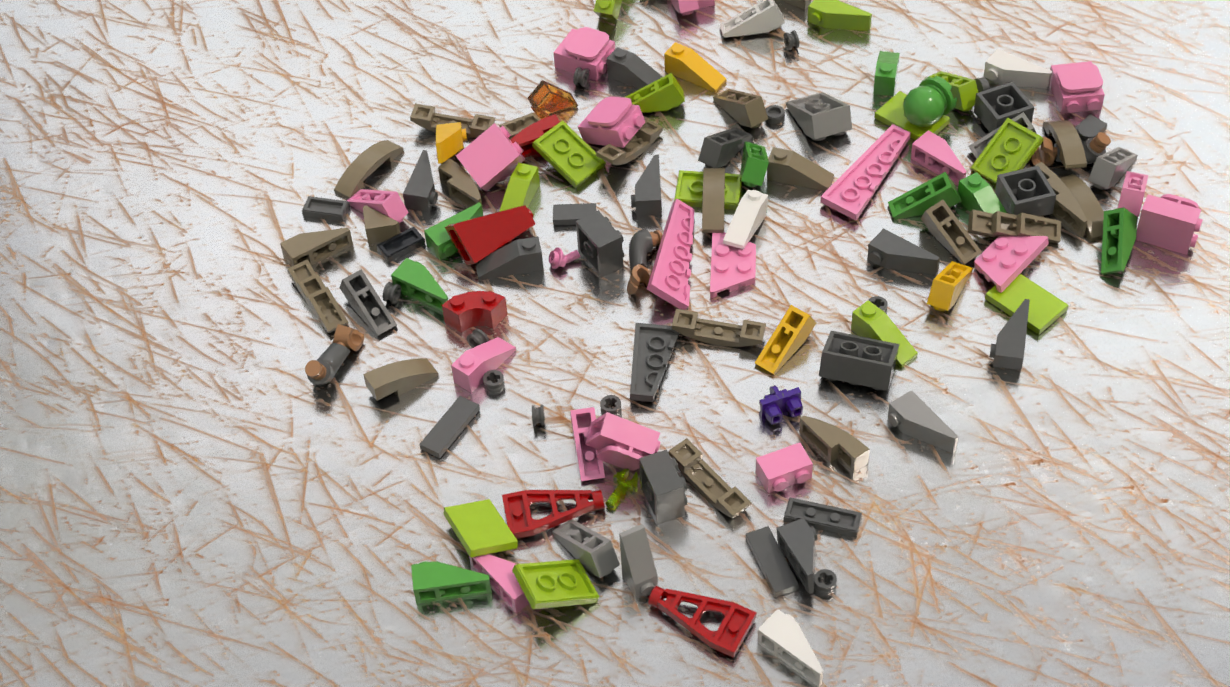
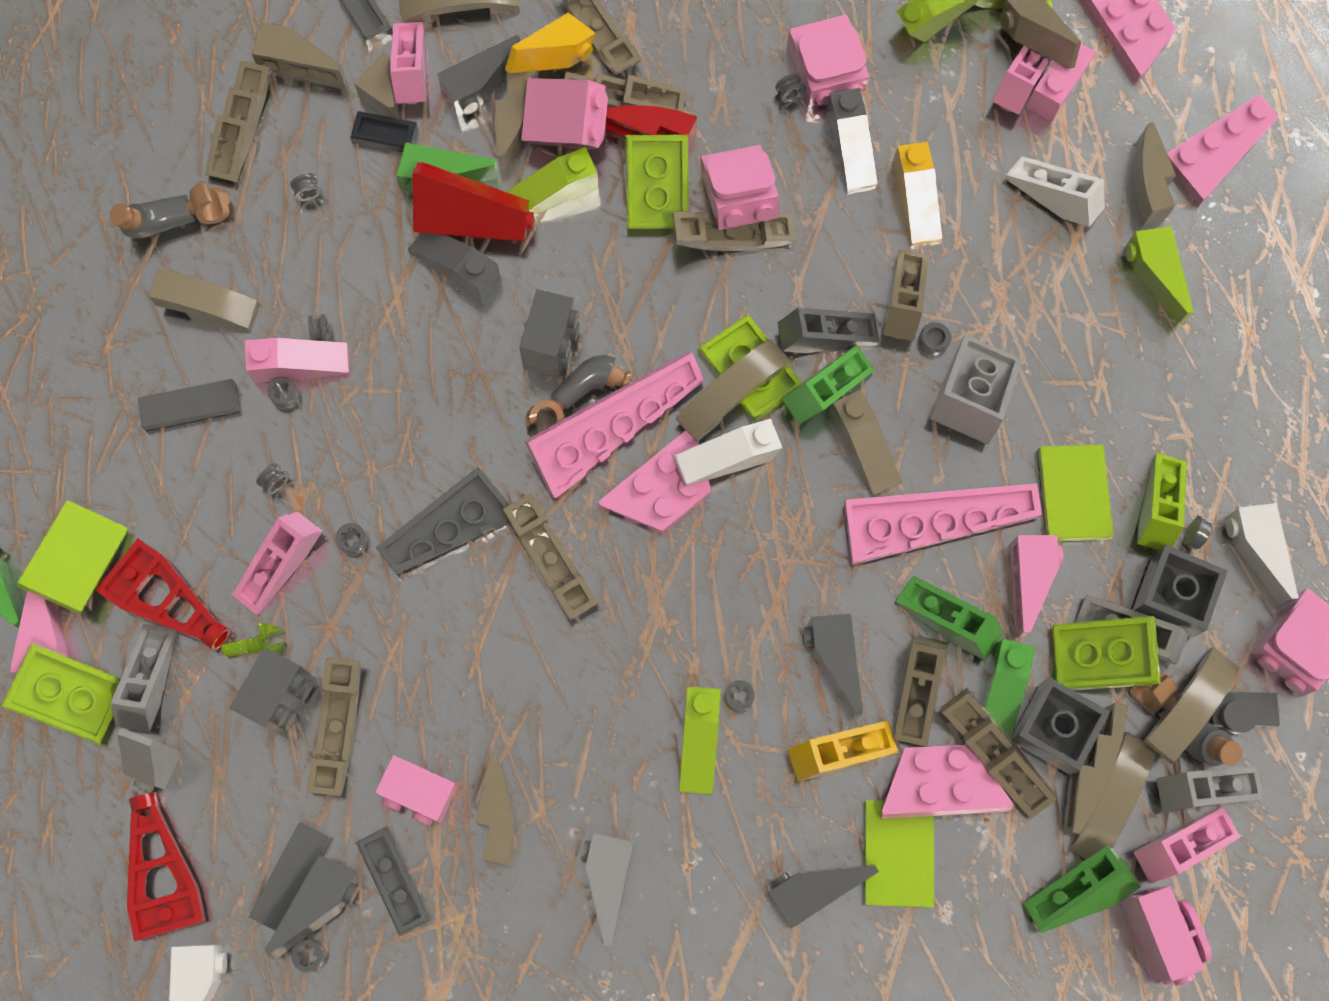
camera: 40 degrees right, 25 degrees up
dark grey slope [339,269,397,337] -> none
bright green slope [391,258,448,312] -> none
red brick [442,291,508,333] -> none
clear orange slope [528,80,578,116] -> none
bright pink plate [549,247,580,269] -> none
dark grey tile [553,203,596,225] -> none
bright pink brick [585,412,660,471] -> none
lime slope [624,73,685,113] -> none
dark grey slope [631,155,662,216] -> none
yellow slope [755,305,816,375] -> none
dark purple hips [759,385,803,425] -> none
dark grey bush [783,30,800,50] -> none
dark grey slope [819,330,899,391] -> none
bright green slope [873,51,900,96] -> none
bright green tile [903,76,957,127] -> none

